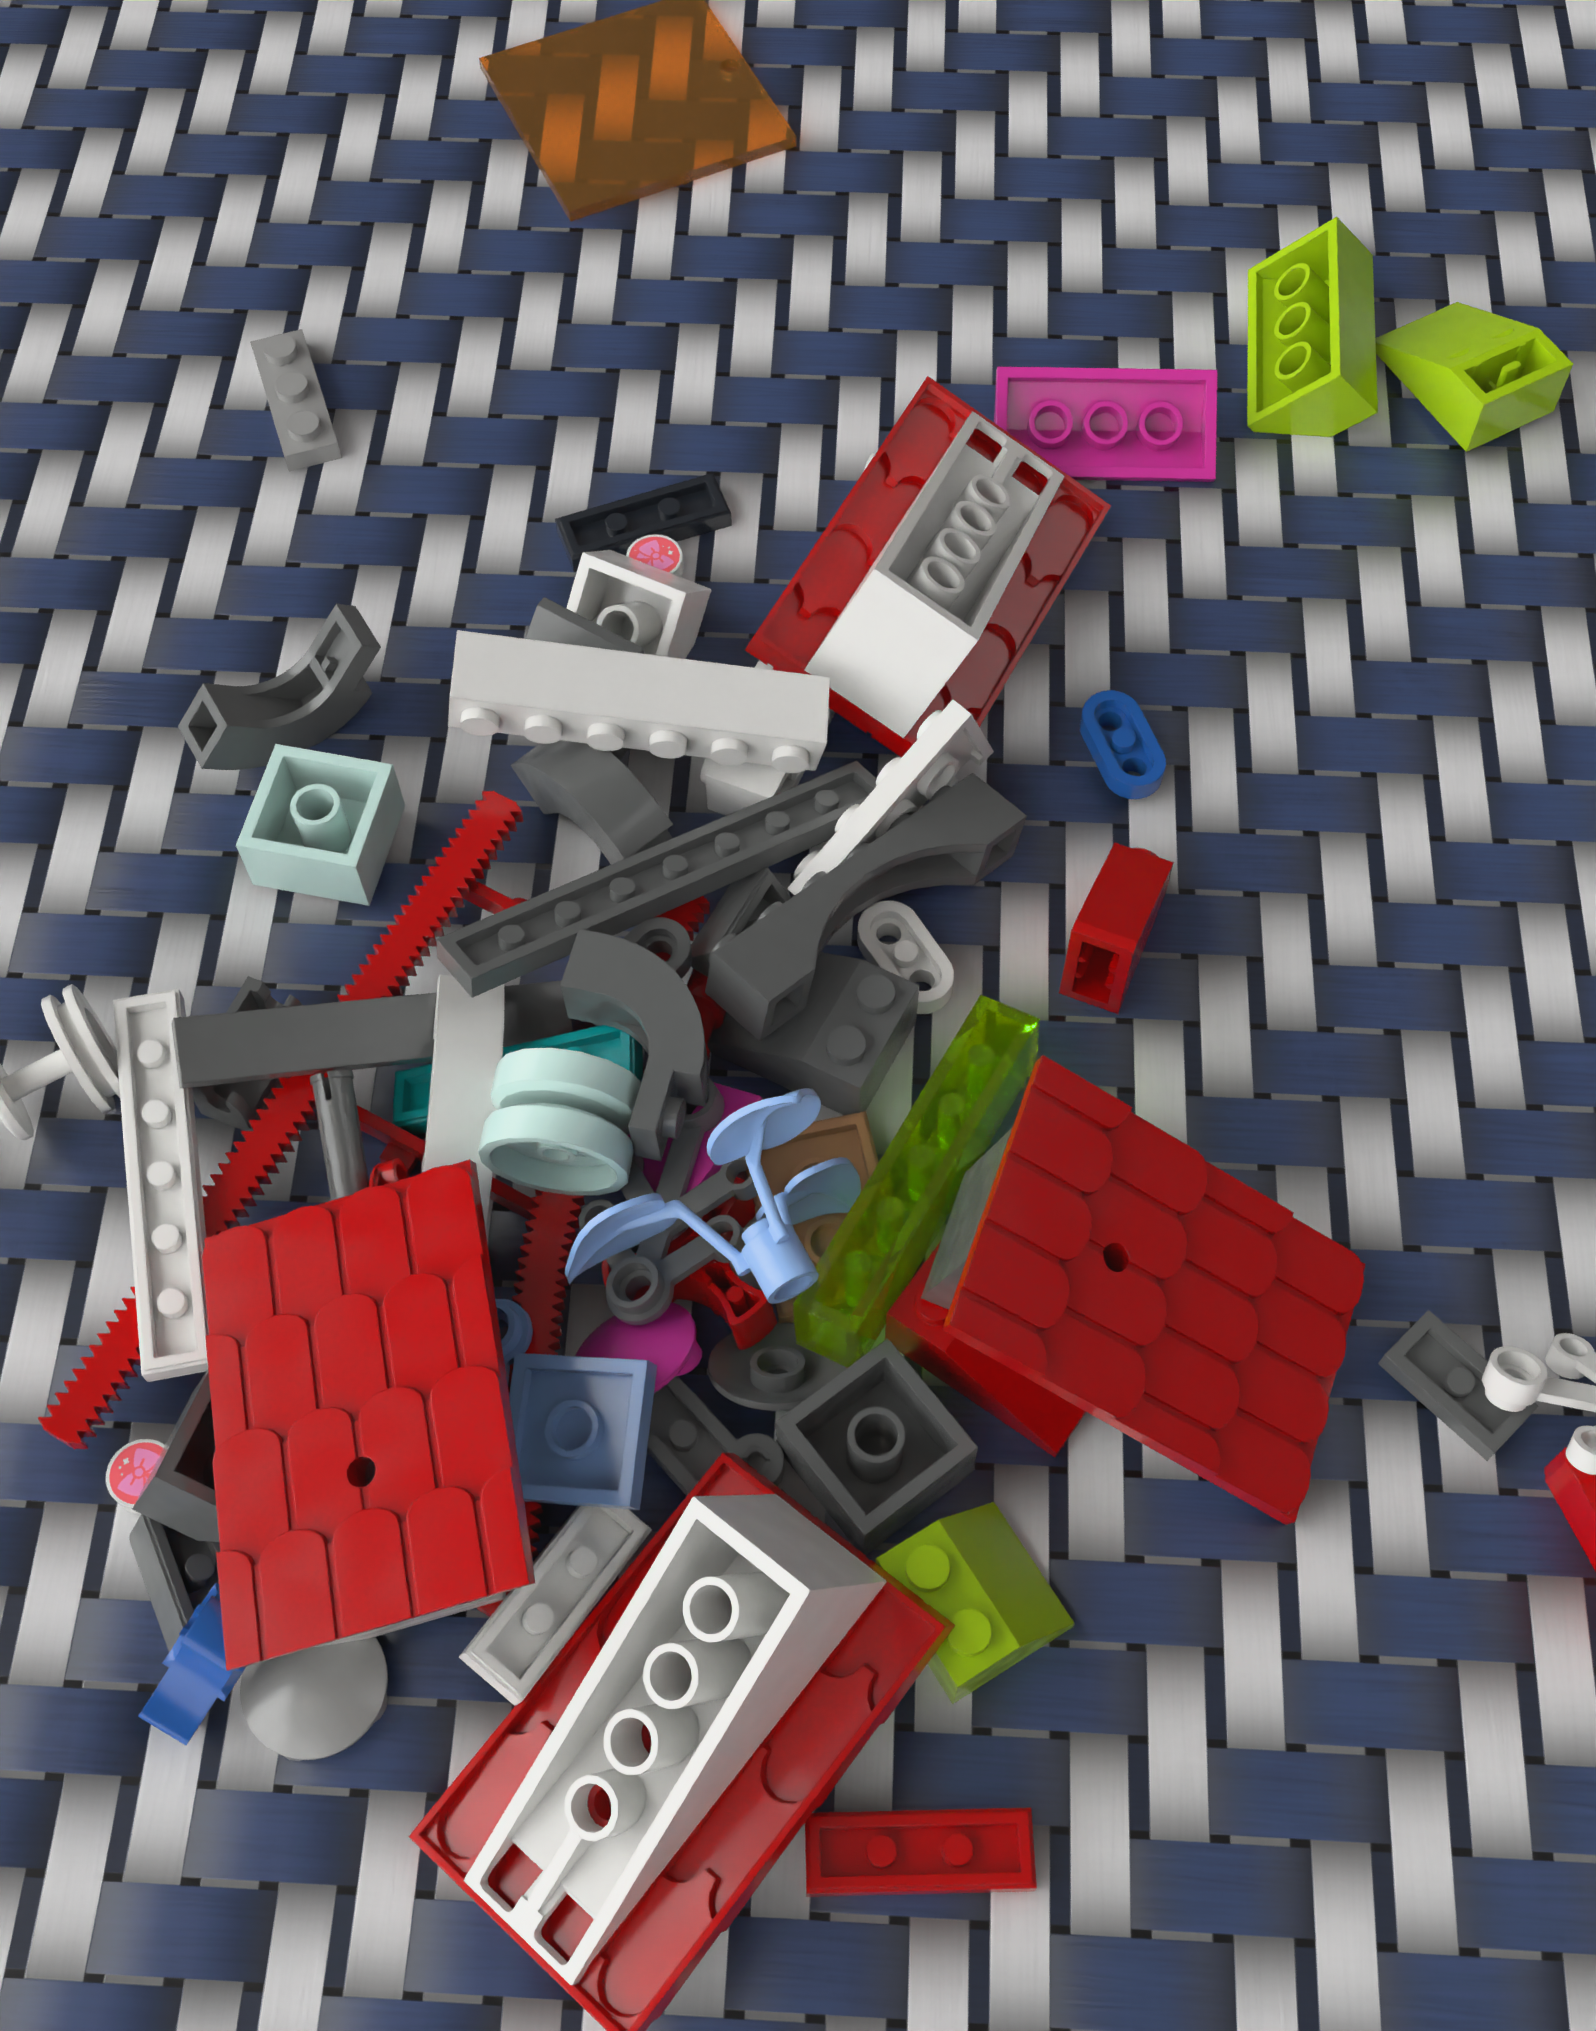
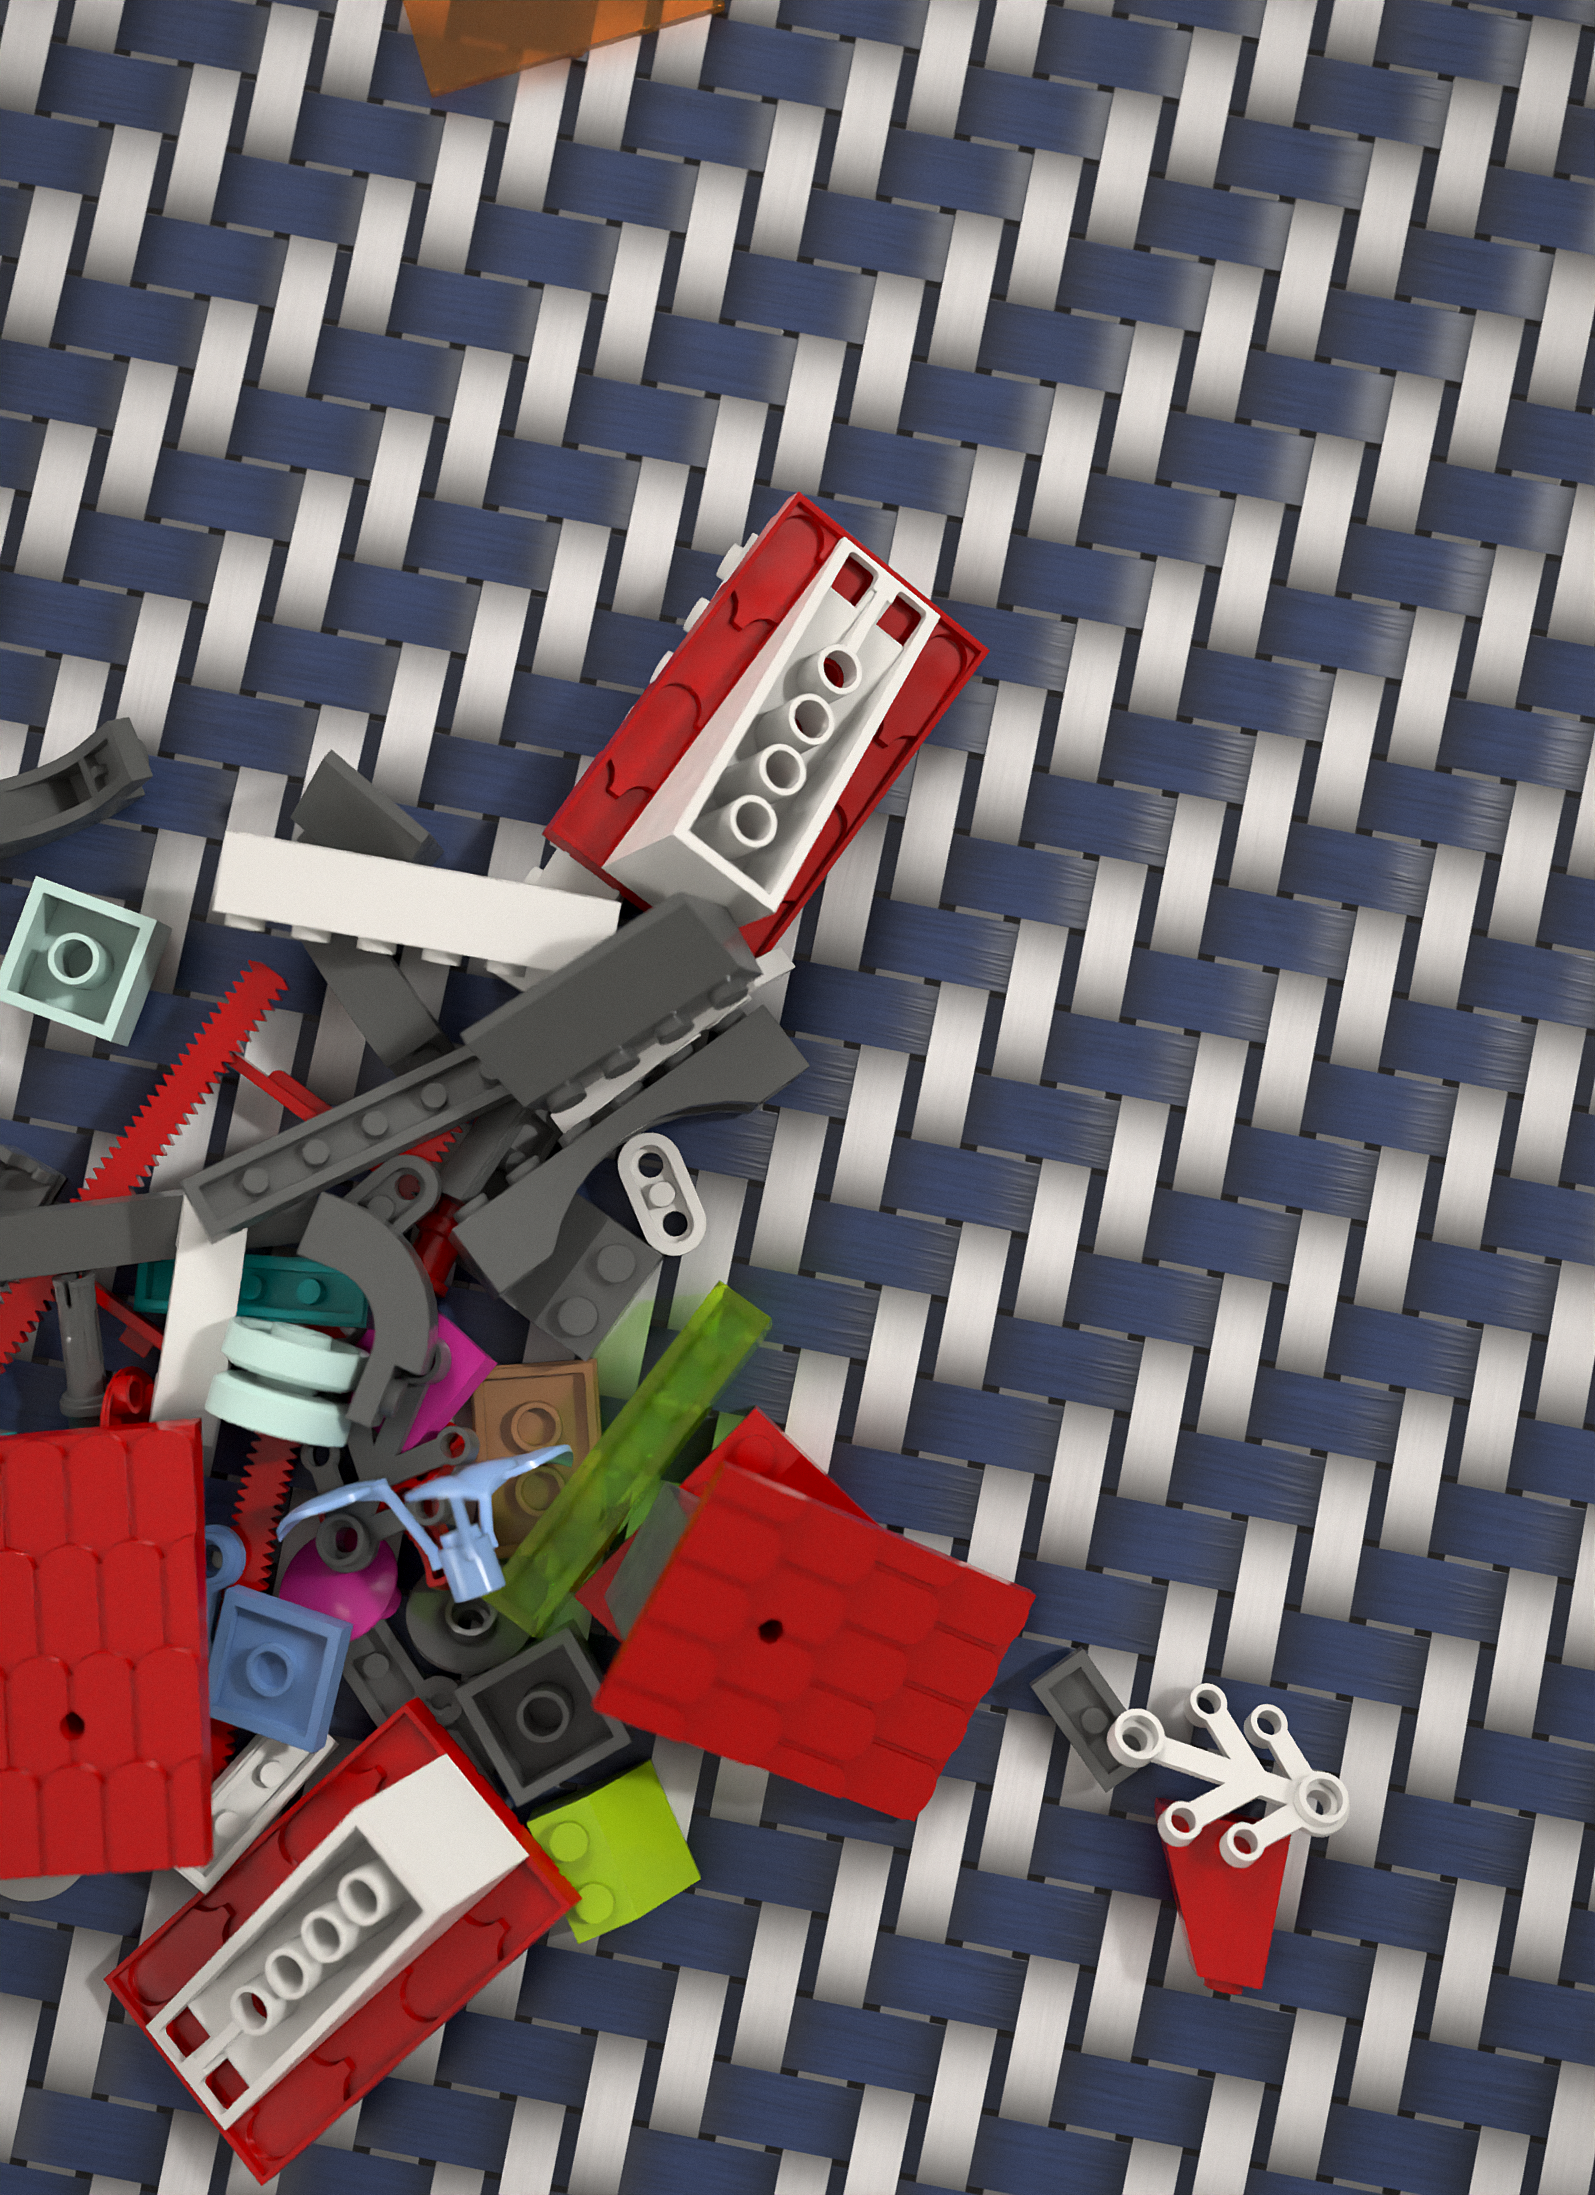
camera: 10 degrees right, 25 degrees up
light grey plate [250,329,342,472] -> none
black tile [555,473,732,572] -> none
white slope [567,550,711,659] -> none
tile [626,534,684,577] -> none
red tile [805,1807,1037,1897] -> none
dark pink slope [994,367,1217,482] -> none
red slope [1059,842,1174,1014] -> none
blue plate [1080,690,1166,799] -> none
lime slope [1247,217,1378,437] -> none
lime slope [1375,302,1573,452] -> none
none -> dark grey slope [461,891,763,1114]

